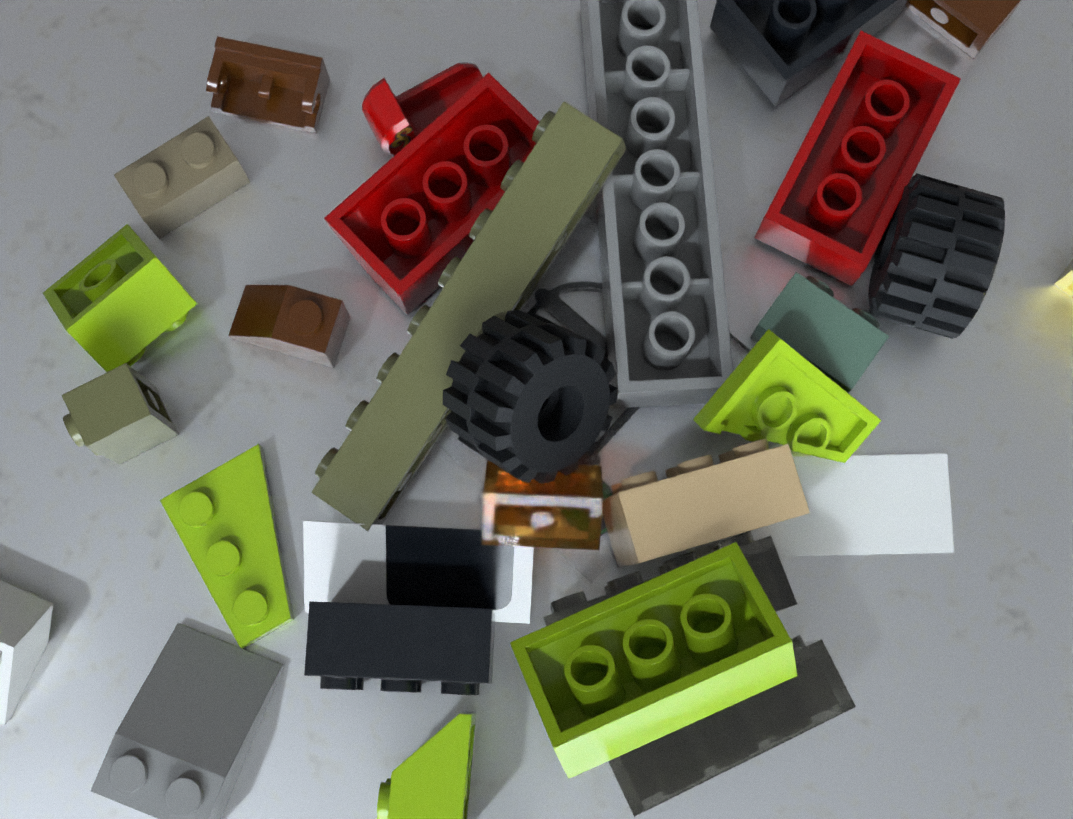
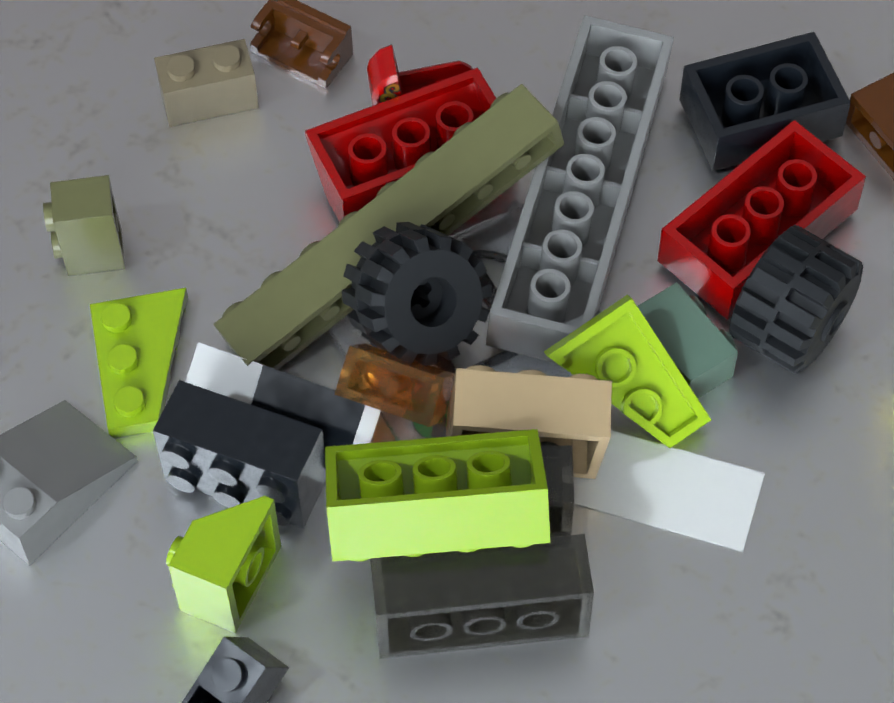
camera: 20 degrees right, 20 degrees down
lime slope [43,224,197,372] -> none
reddish brown slope [228,285,351,368] -> none

